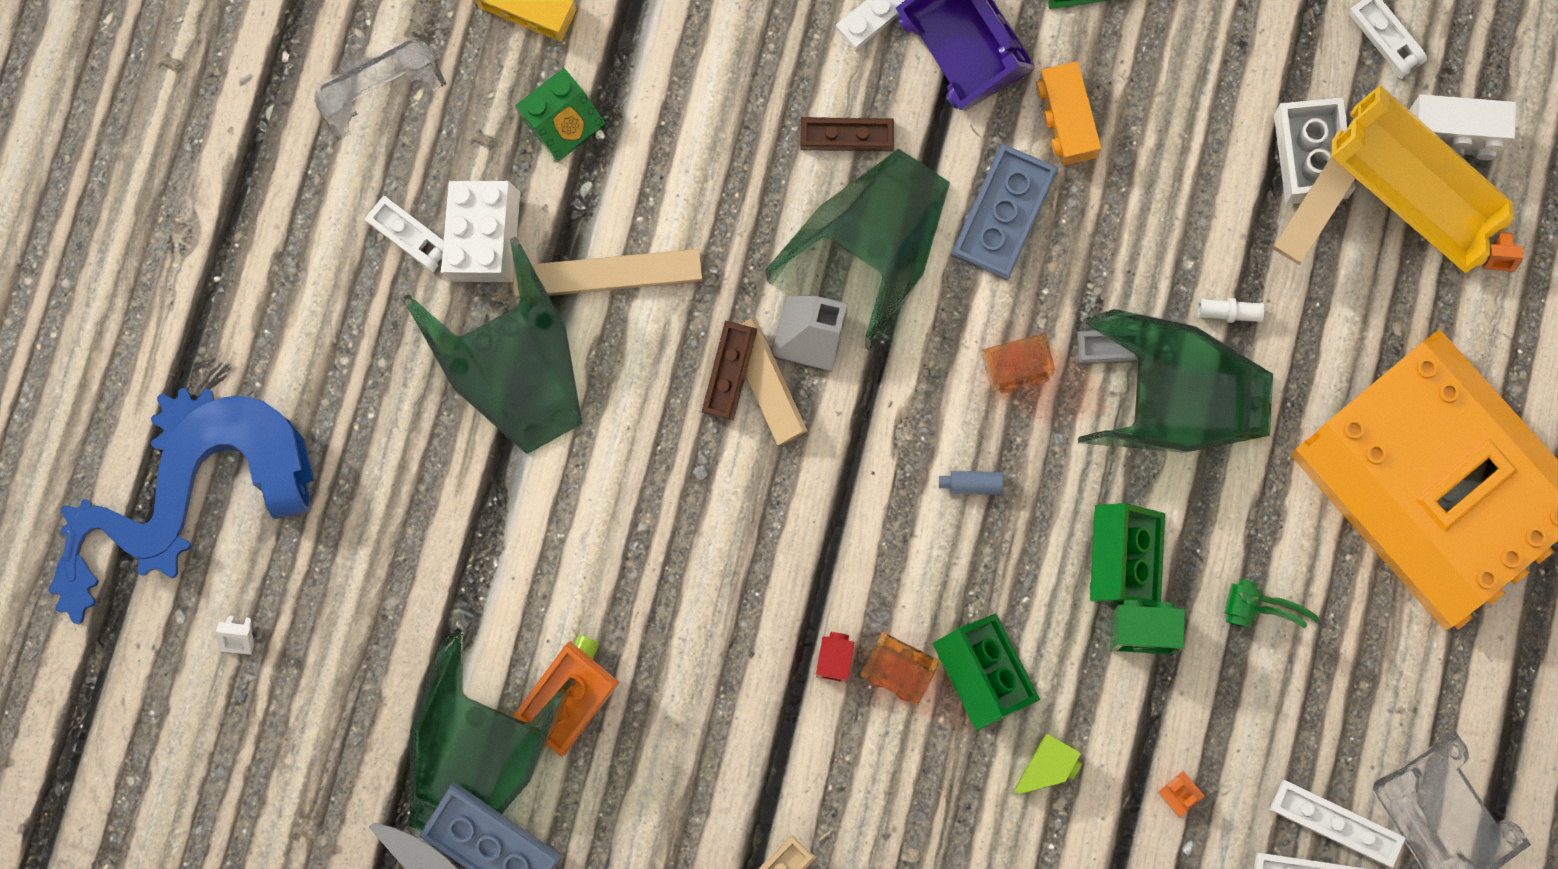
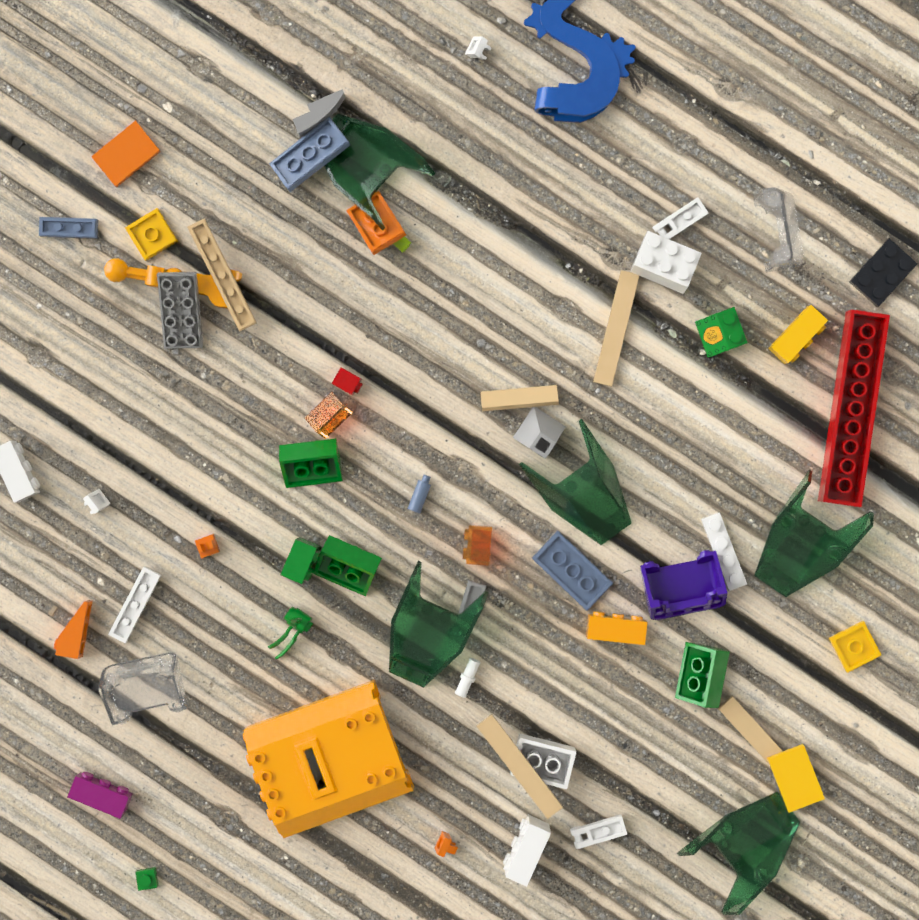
camera: 105 degrees right, 10 degrees up
clear green windscreen [403,237,582,454] -> none
reddish brown tile [701,320,757,421] -> none
reddish brown tile [800,117,894,152] -> none
lime slope [1013,733,1082,795] -> none
white plate [1269,780,1405,868] -> none
yellow panel [1331,85,1514,274] -> none

